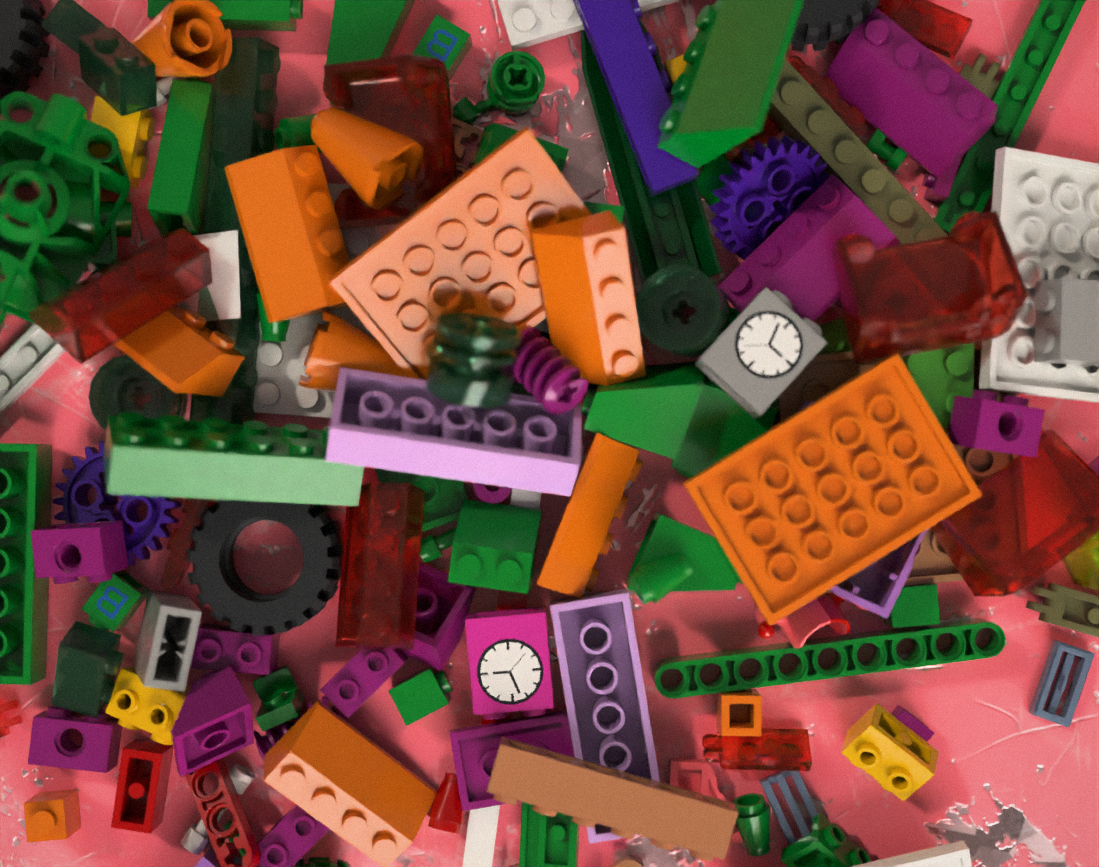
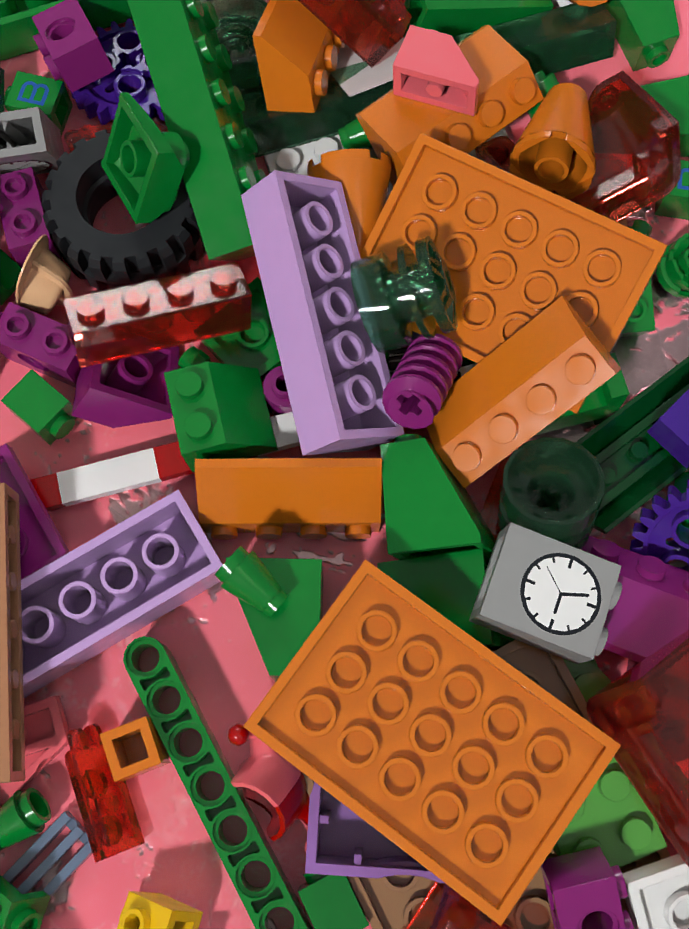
camera: 70 degrees right, 15 degrees down
brick [465,606,554,720] -> none
none -> light nougat piece [15,234,73,314]
none -> green slope [101,92,190,224]
none -> coral slope [393,25,479,116]

